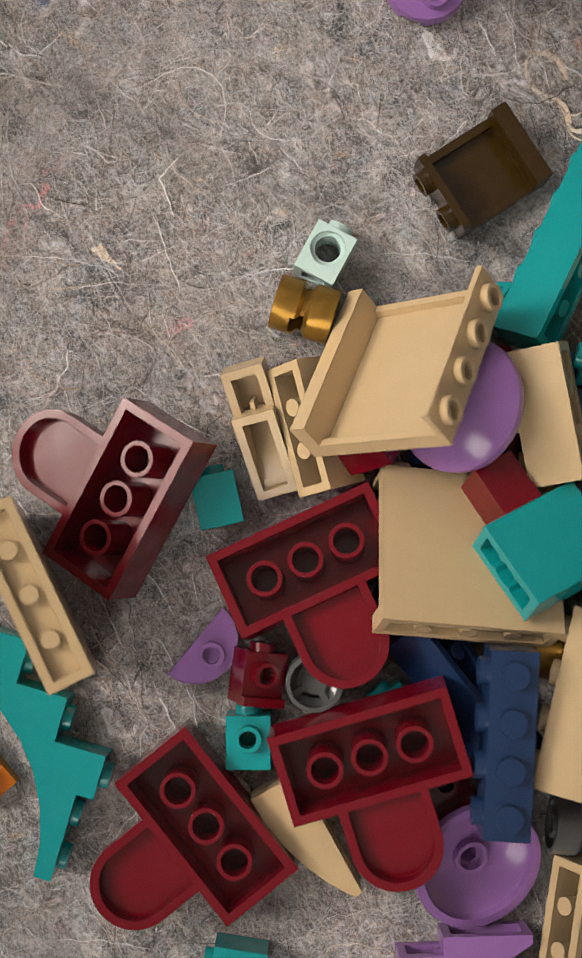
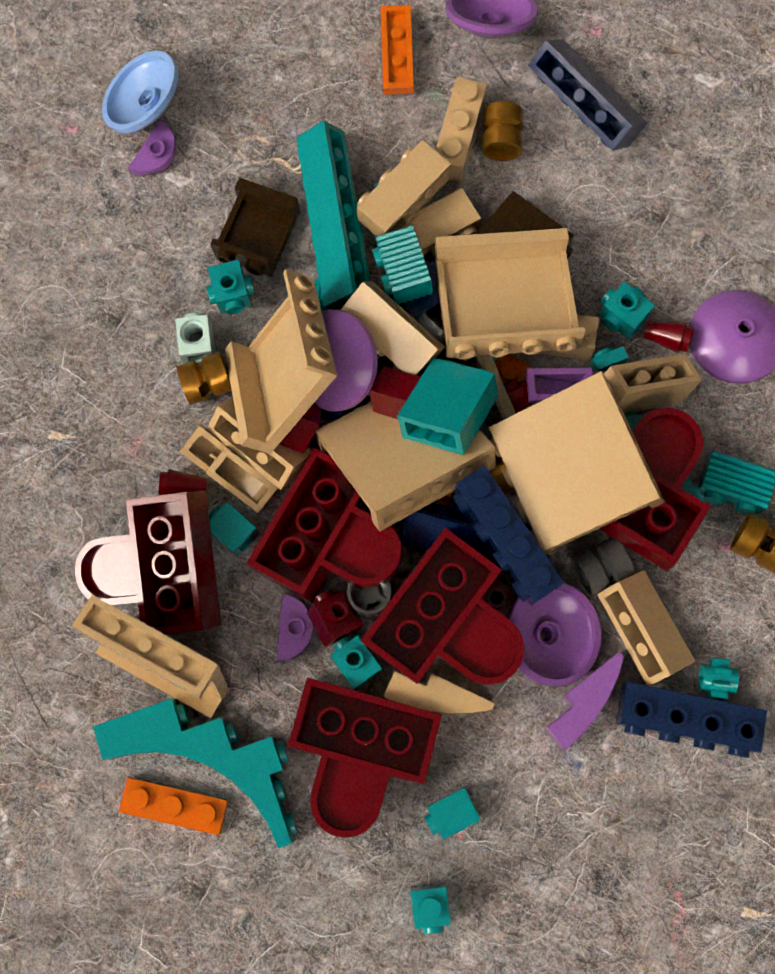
camera: 30 degrees left, 10 degrees down
none -> dark red cone [158,469,207,496]
none -> teal brick [206,259,255,314]

